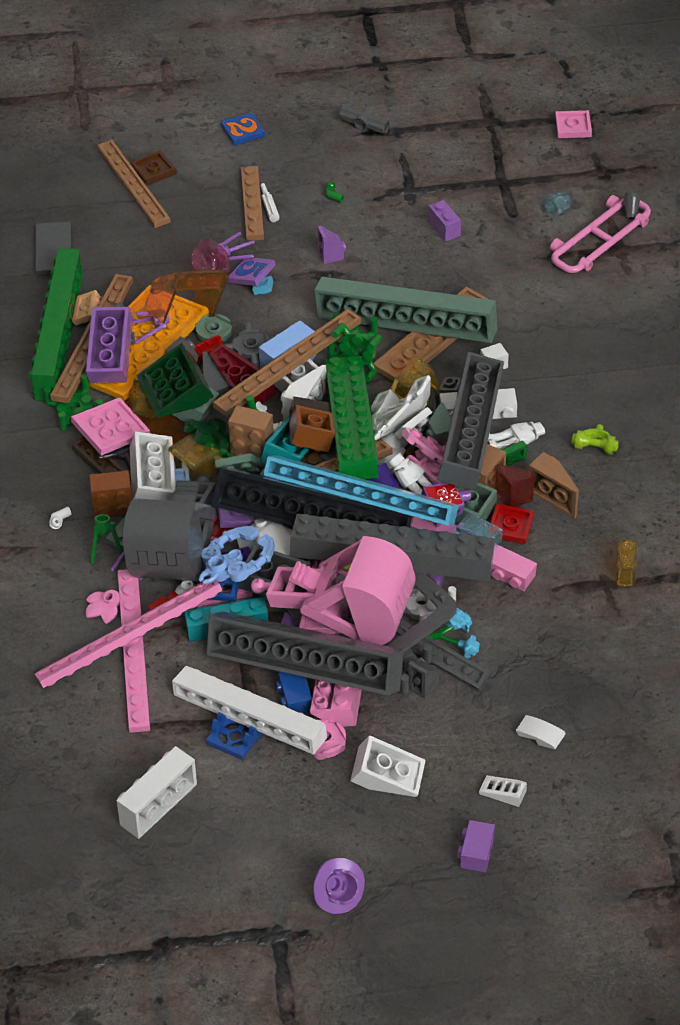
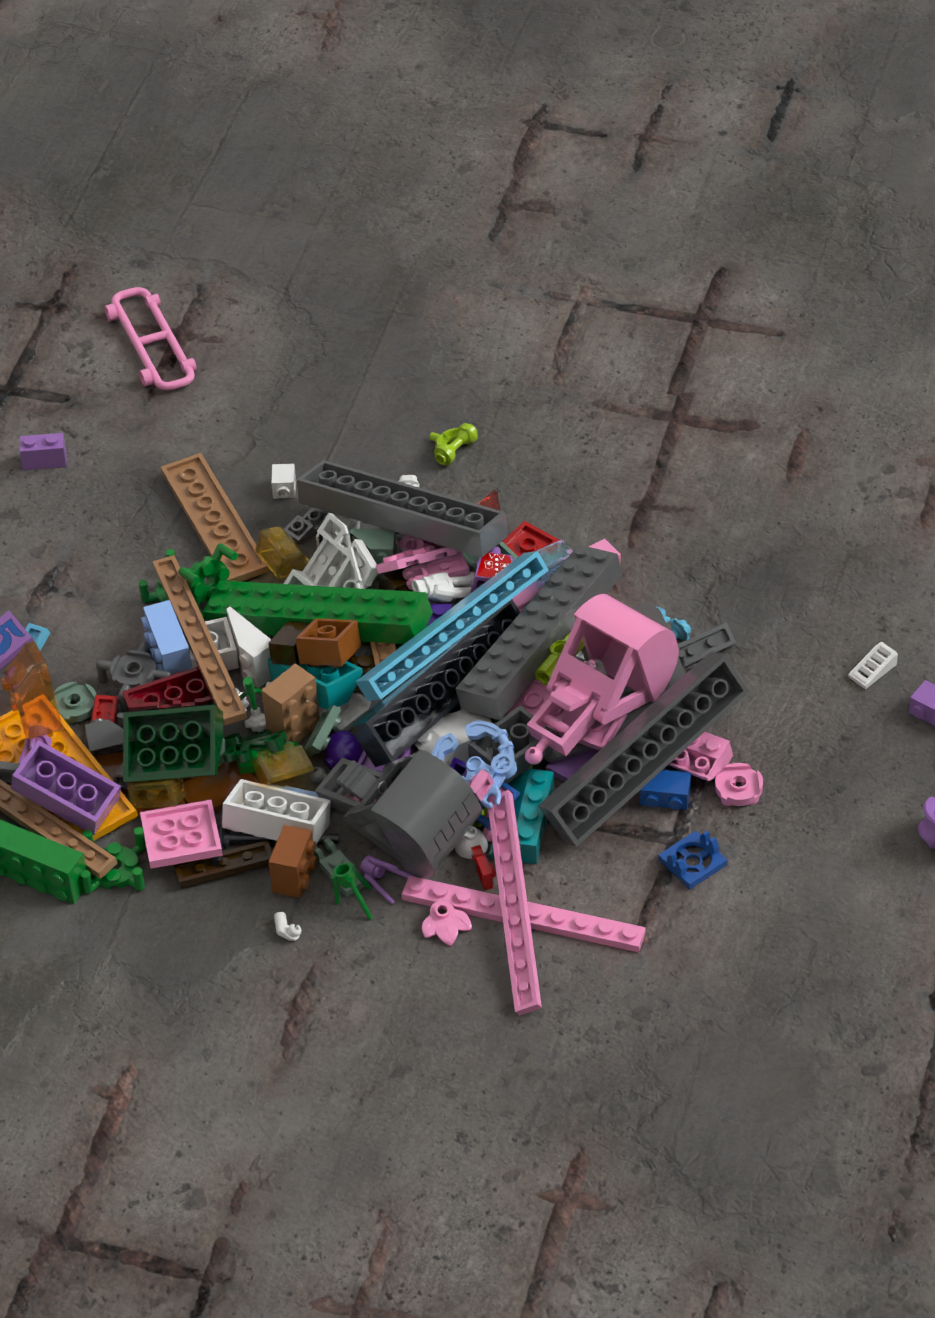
camera: 65 degrees left, 0 degrees up
white brick [117,746,197,839] -> none
white brick [172,666,327,755] -> none
sand green brick [315,277,498,343] -> none
medium lavender slope [318,226,346,264] -> none
white slope [351,735,426,797] -> none
white slope [516,715,566,749] -> none
medium nougat slope [528,452,579,519] -> none
clear light blue piece [545,190,571,215] -> none
clear yellow brick [615,540,637,586] -> none
dark grey cone [623,192,641,219] -> none
none -> bright pink plate [469,769,494,802]

